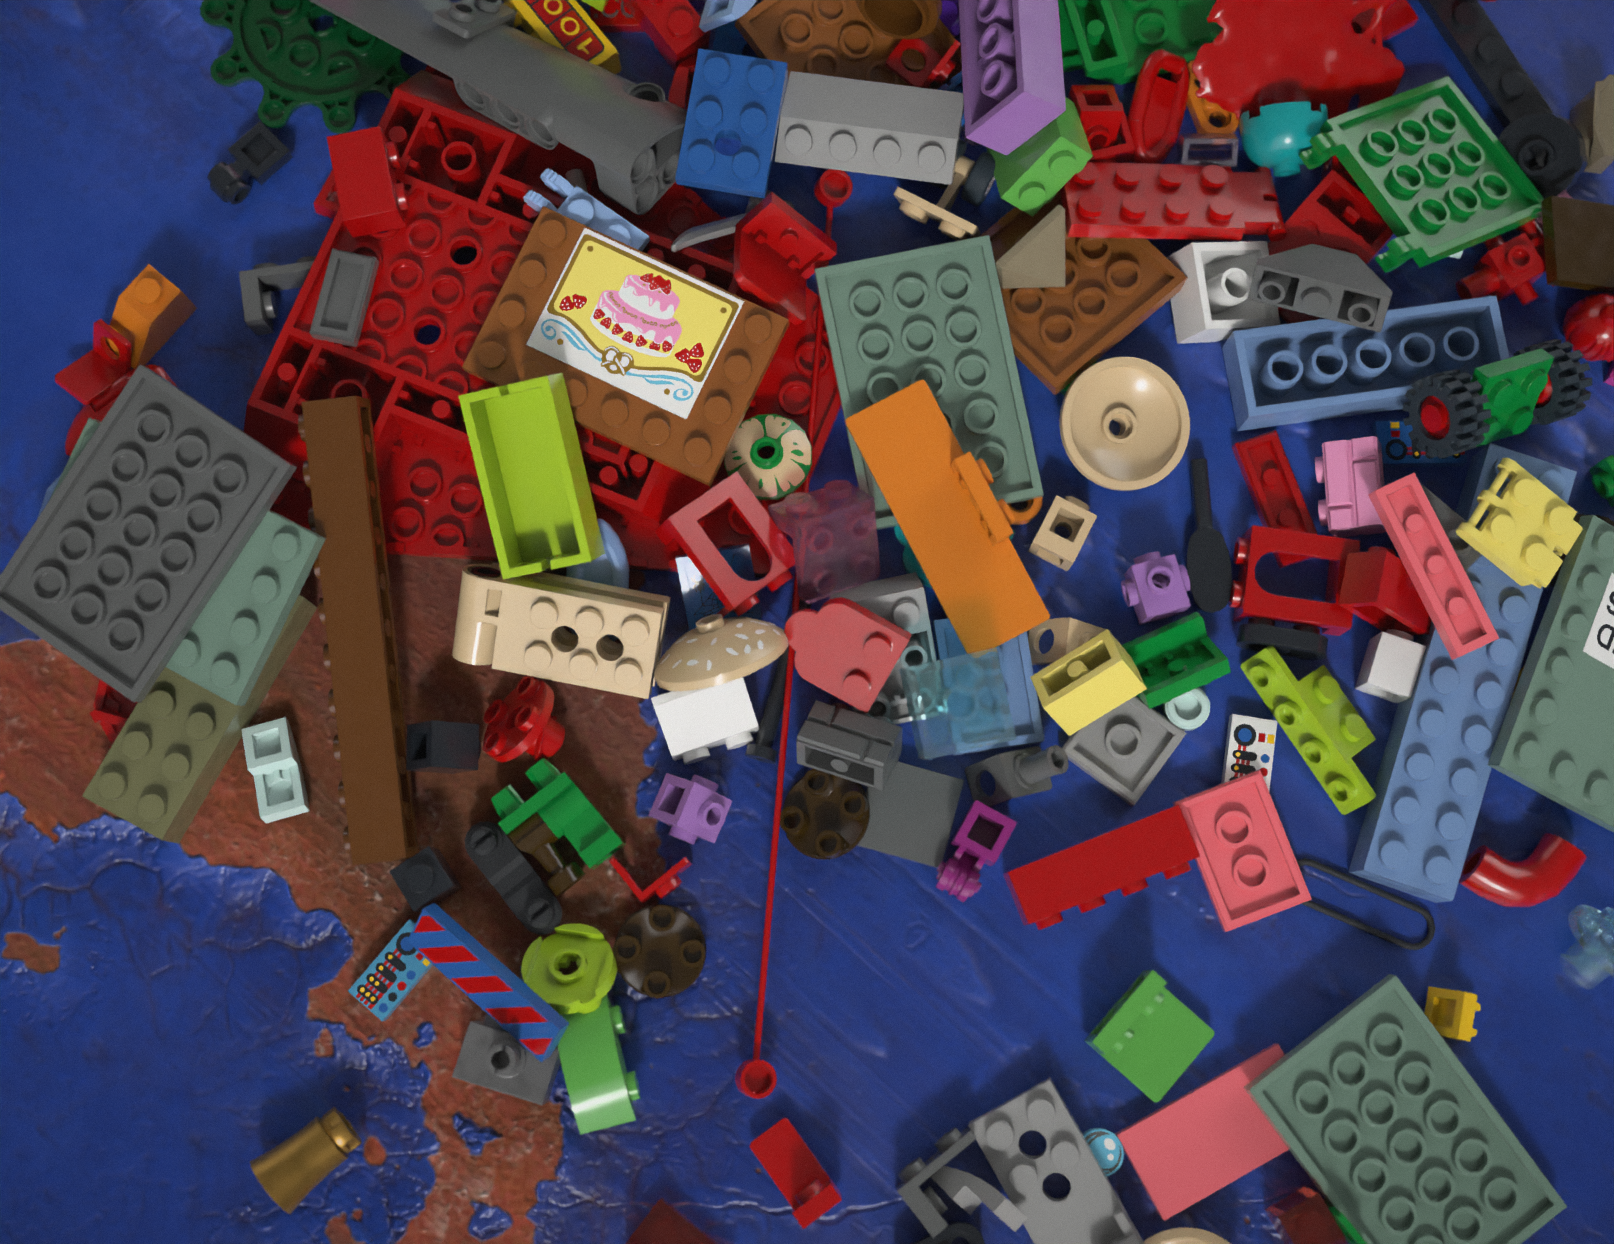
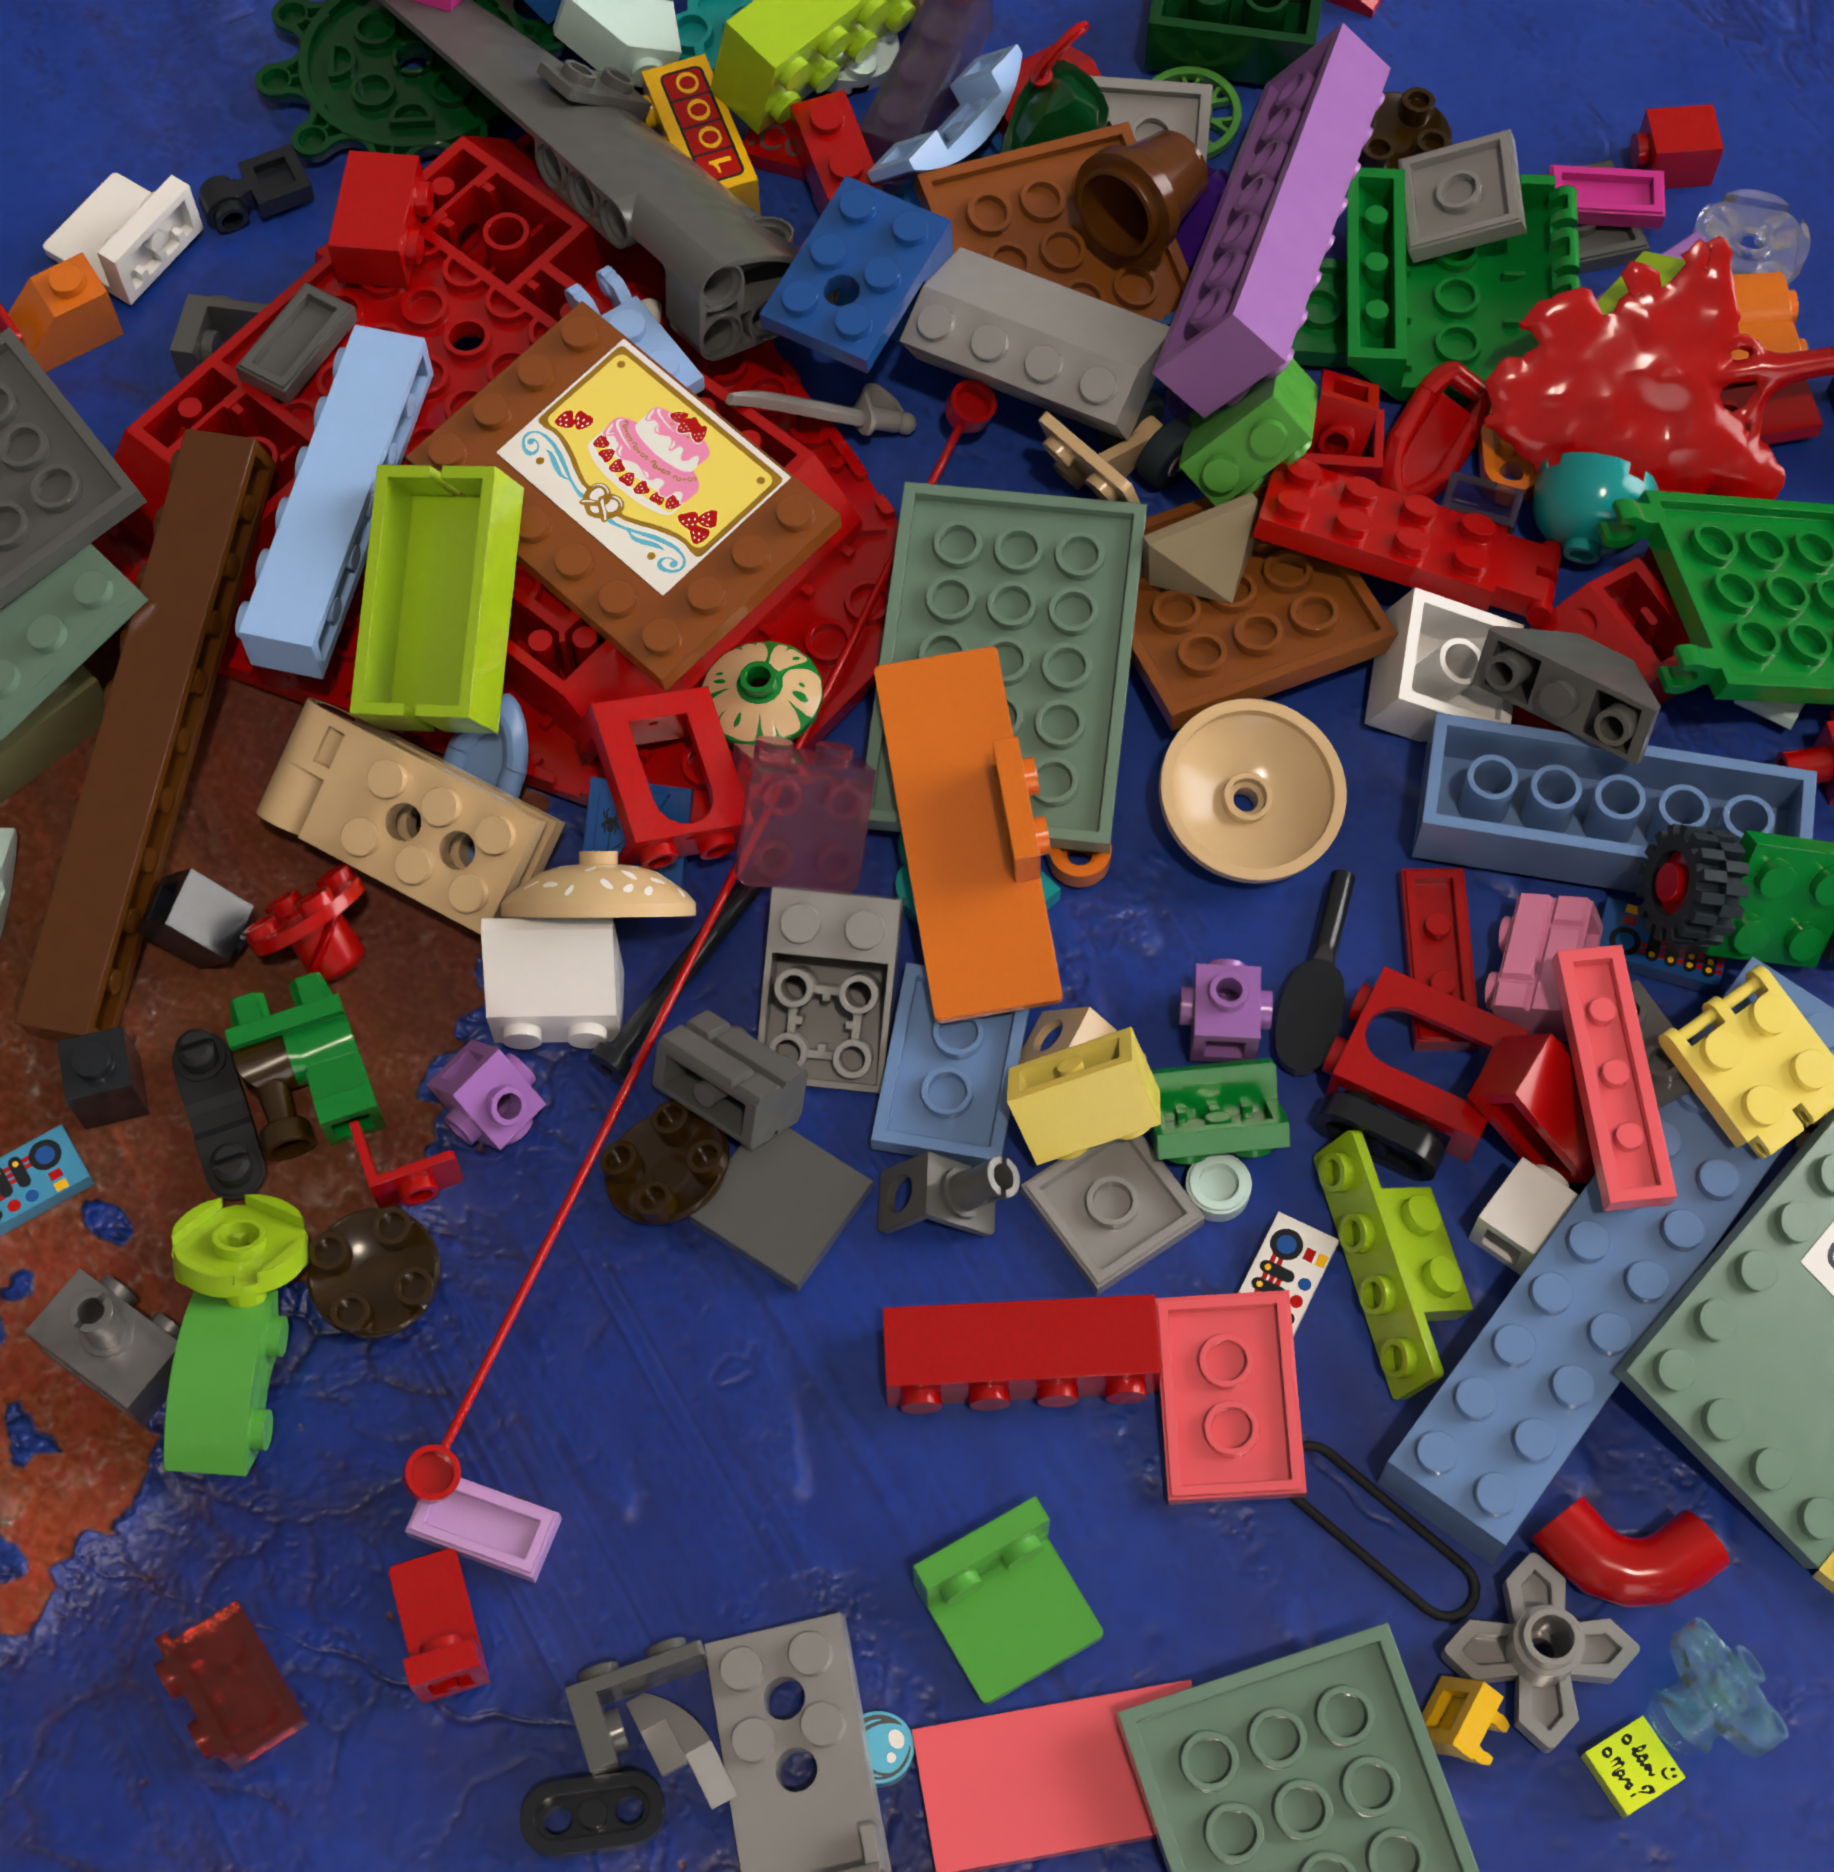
camera: 20 degrees right, 15 degrees down
blue tile [407,903,570,1062] -> none
red bracket [733,192,837,326] -> none
plate [784,597,912,714] -> none
red bracket [885,38,961,88] -> none
clear light blue brick [899,648,1016,760] -> none
magenta brick [936,800,1017,903] -> none
tan brick [1028,495,1097,571] -> none
none -> white bracket [43,173,204,305]
none -> light blue brick [235,325,434,679]
none -> lavender tile [405,1478,562,1583]
none -> light grey plant [1441,1553,1640,1753]
none -> neon yellow tile [1581,1716,1686,1820]

